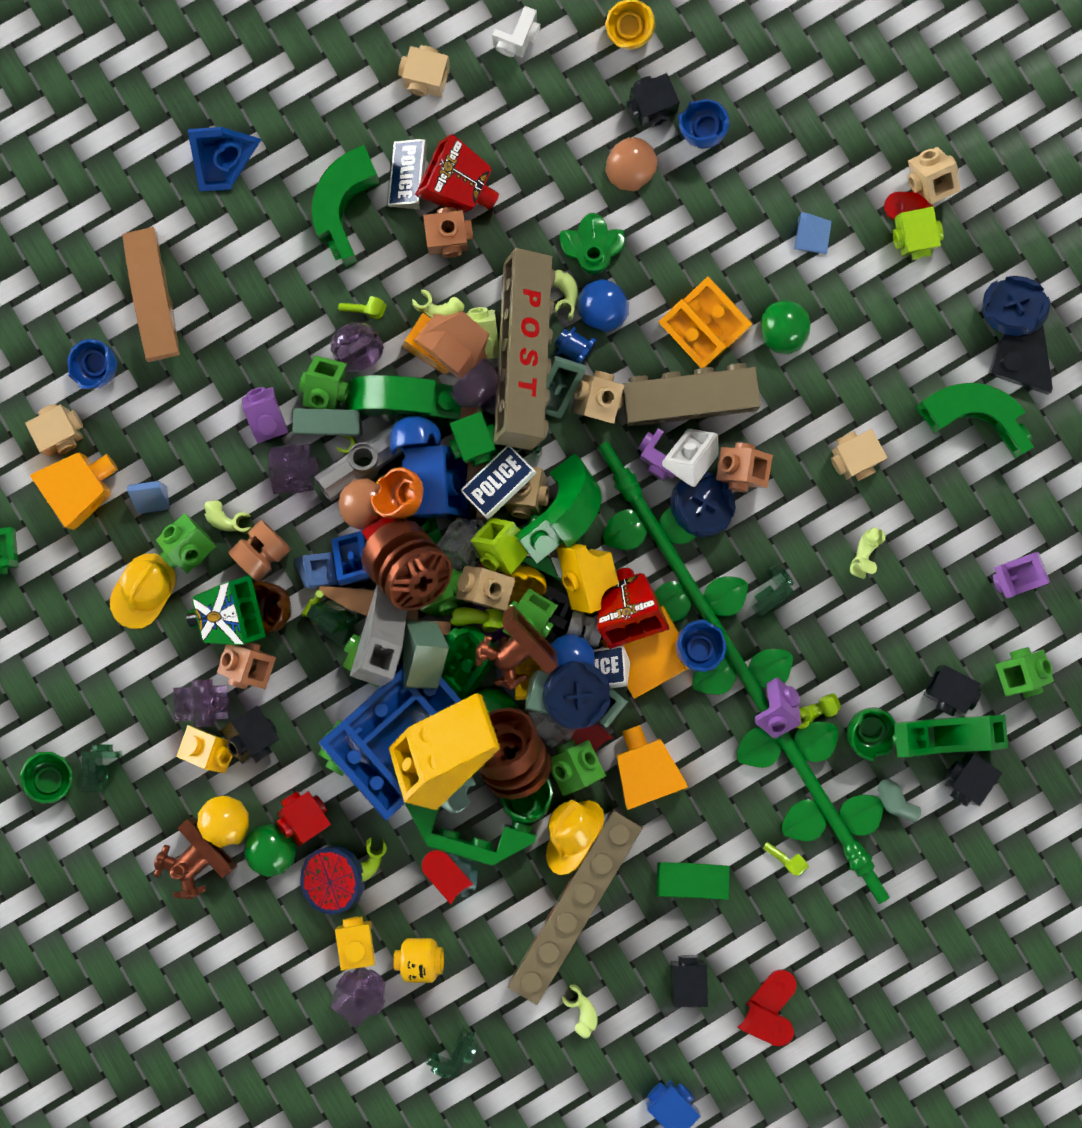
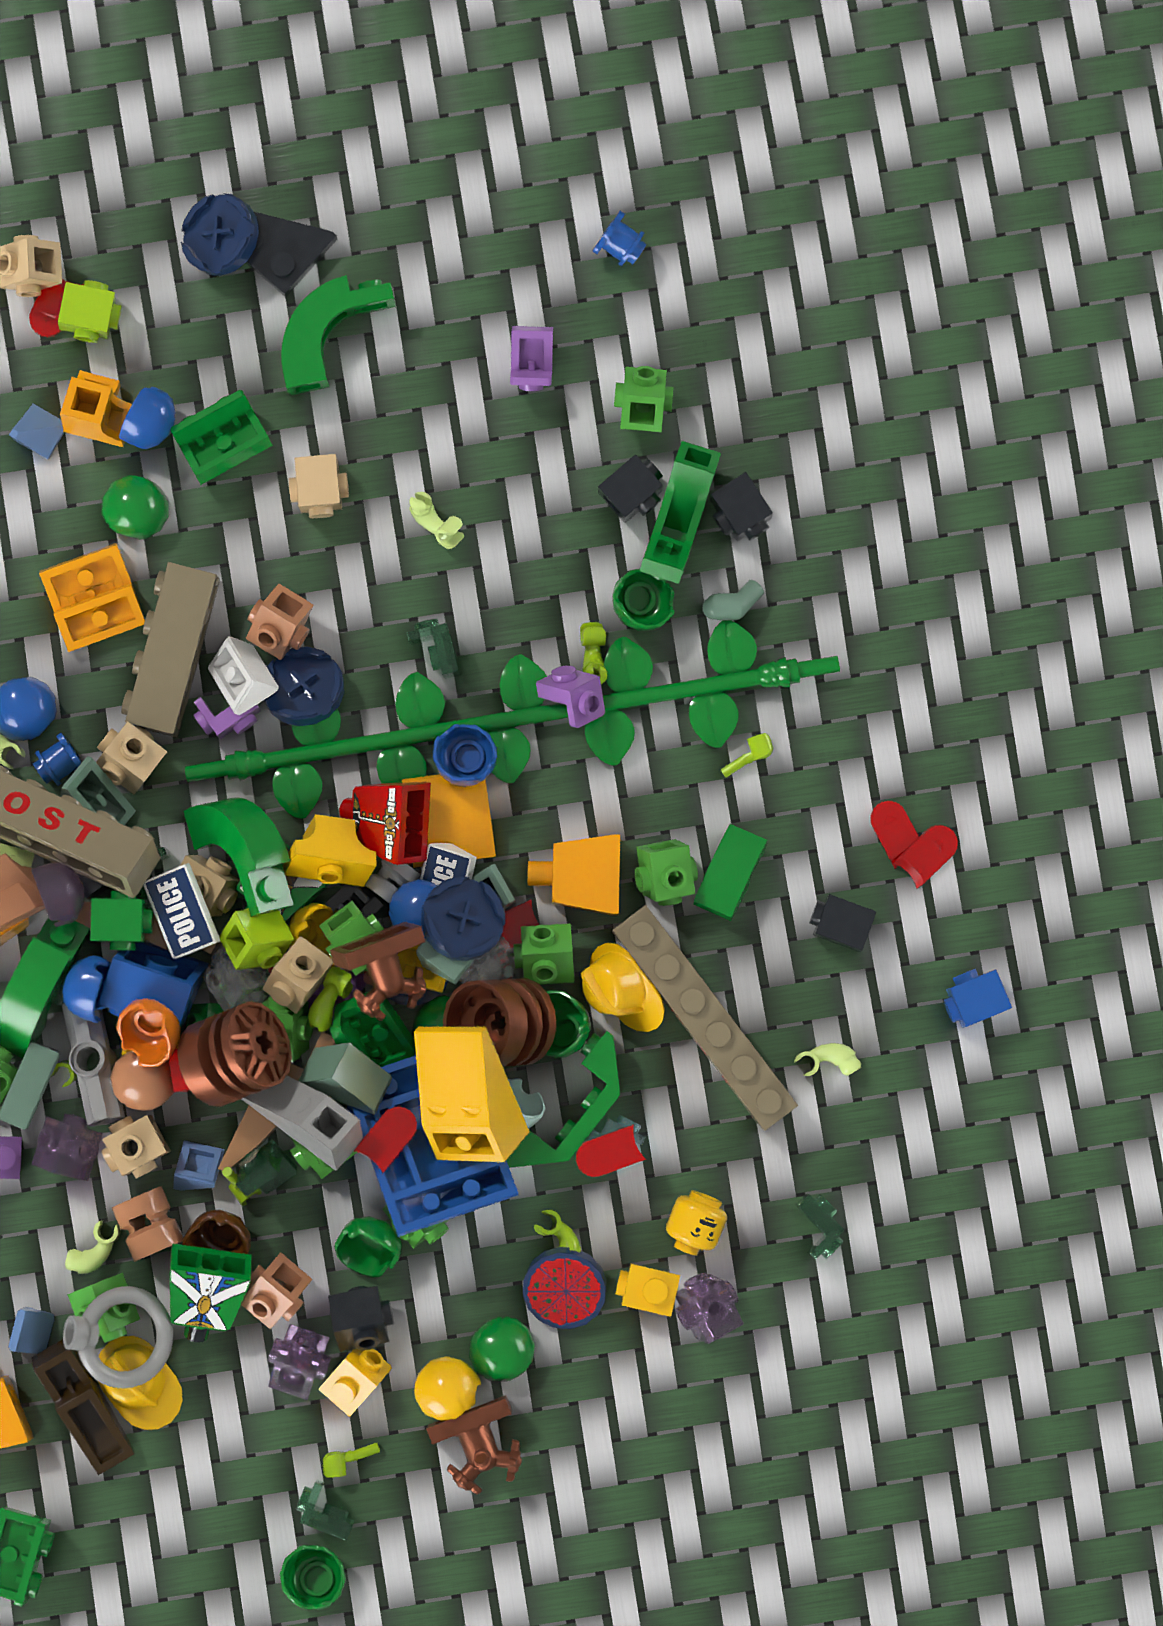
camera: 75 degrees left, 0 degrees up
red brick [276,791,331,847] -> none
blue slope [331,531,373,588] -> none
none -> dark brown slope [32,1339,135,1475]
none -> light orange brick [60,370,132,447]
none -> light grey piece [63,1286,173,1388]
none -> tan brick [101,1115,171,1179]
none -> blue hair [119,387,175,449]
none -> green bracket [170,390,273,485]
none -> lime hand [323,1442,380,1478]
none -> green hair [334,1216,402,1278]
none -> red piece [353,1107,417,1174]
none -> bright green brick [635,839,698,906]

